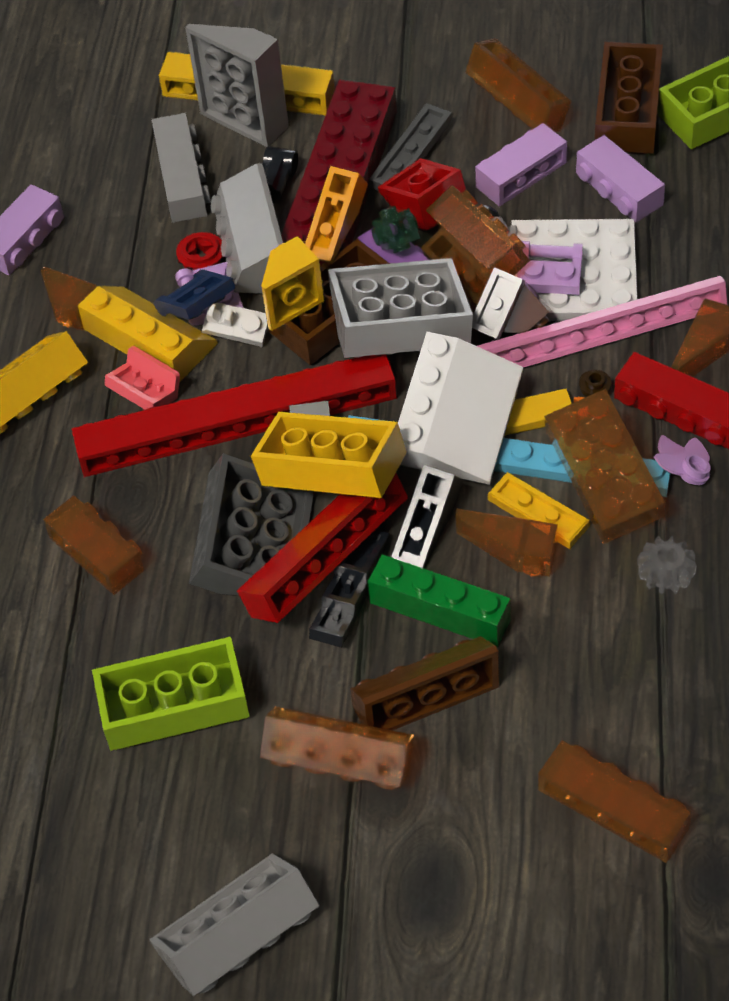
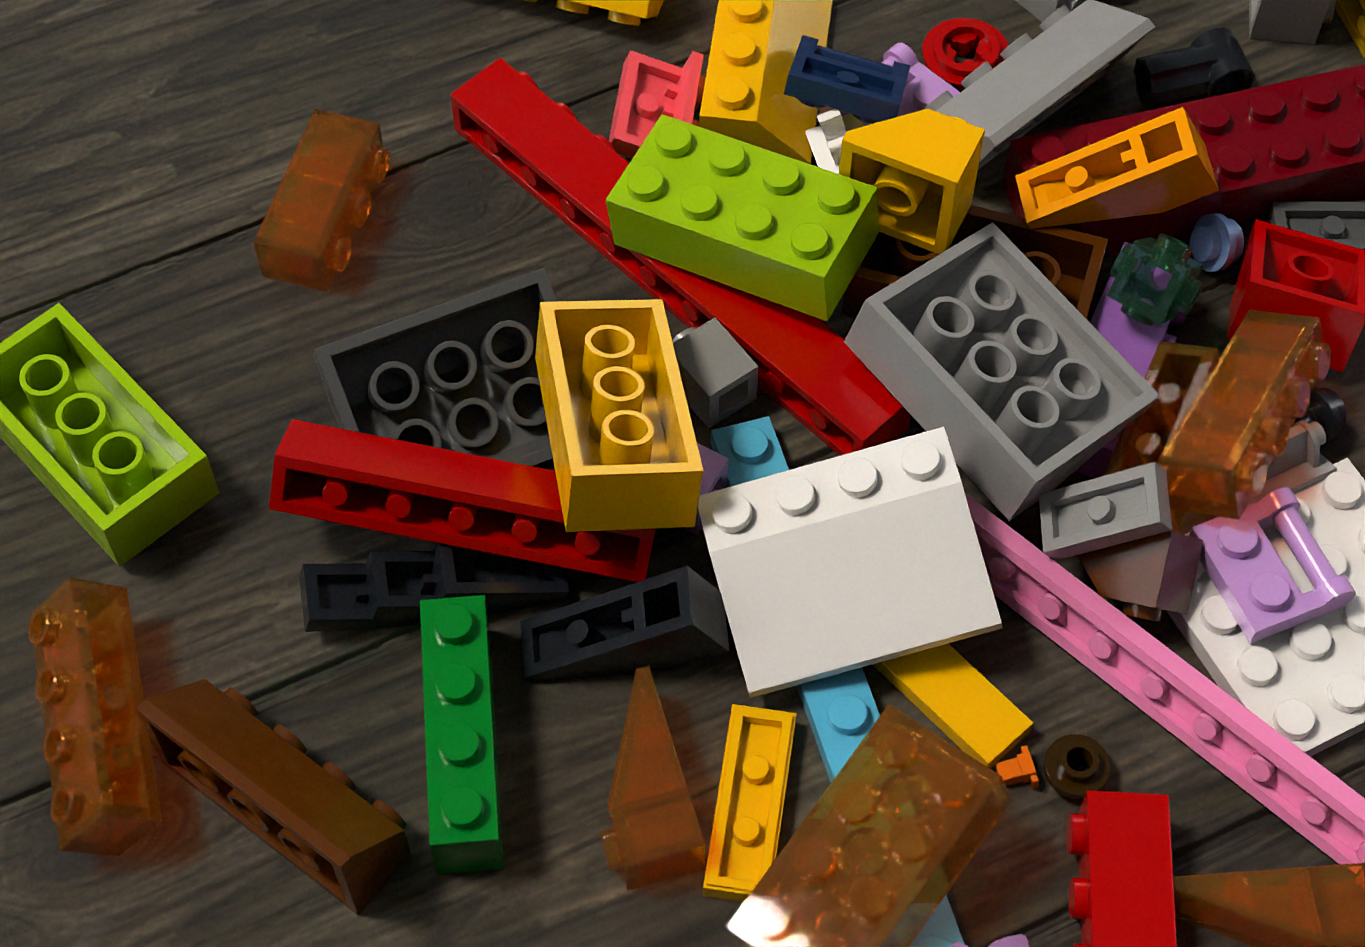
camera: 55 degrees right, 5 degrees up
none -> lime brick [606,114,879,321]
none -> light blue plate [1190,213,1244,272]

